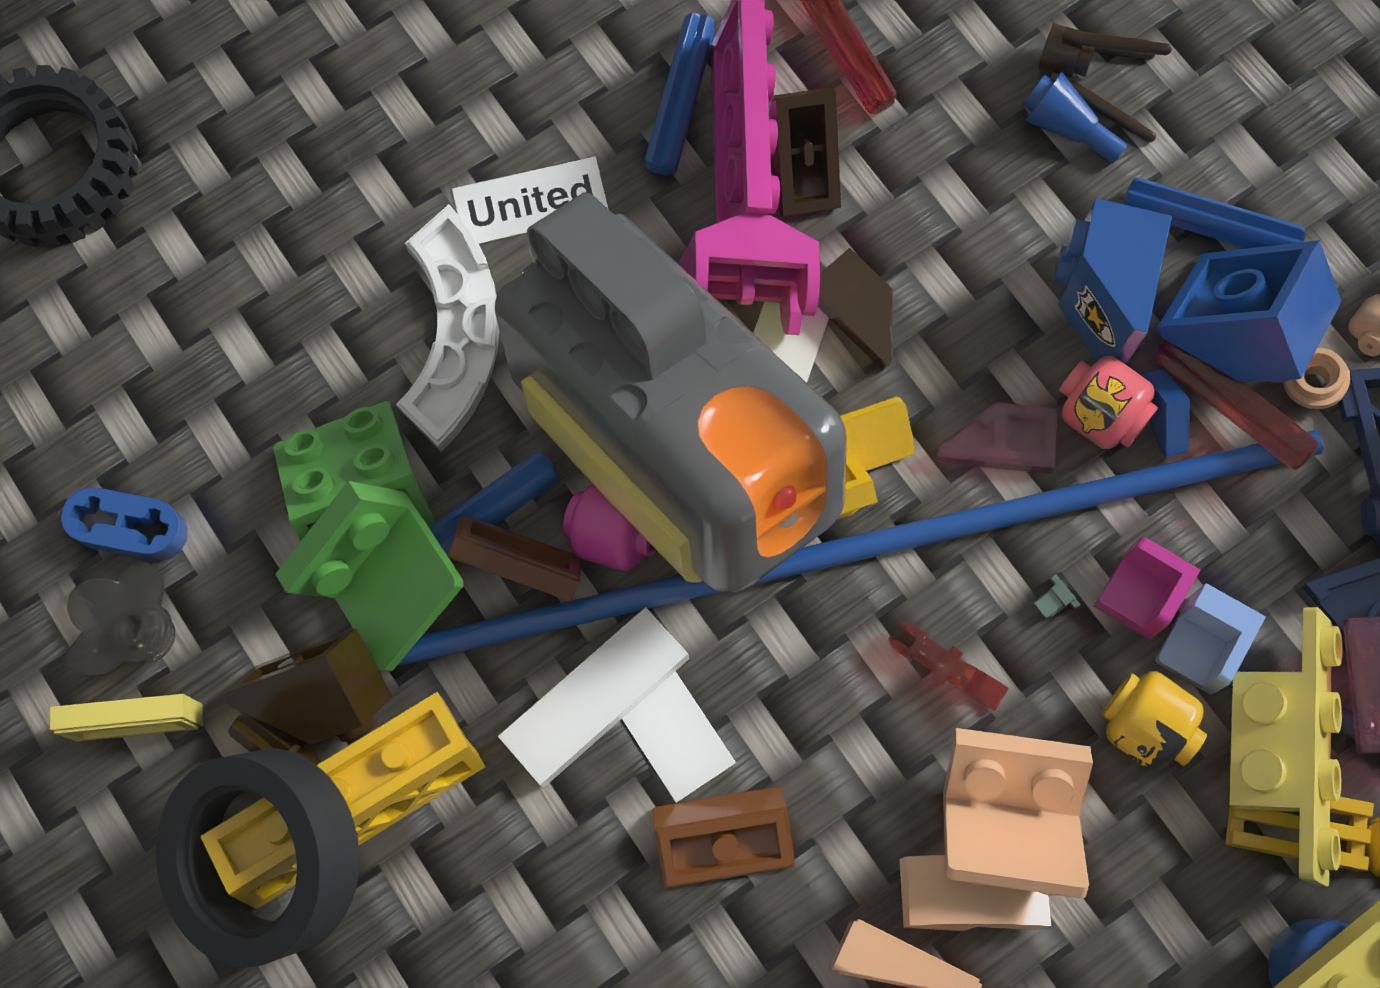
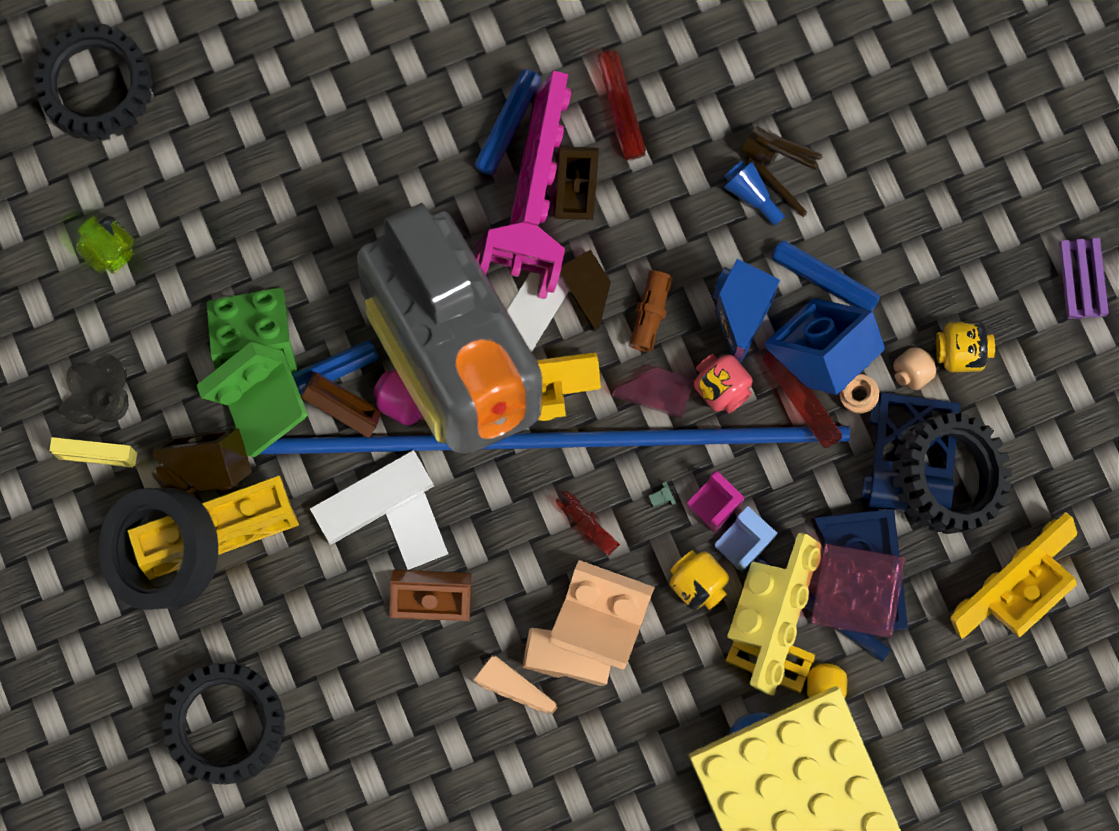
camera: 10 degrees right, 5 degrees up
blue beam [61,488,188,561] -> none
white tile [396,204,499,452] -> none
white sticker [452,156,608,244] -> none
blue tile [1143,369,1190,457] -> none
none -> clear neon green head [76,216,135,274]
none -> dark orange pin [628,270,673,353]

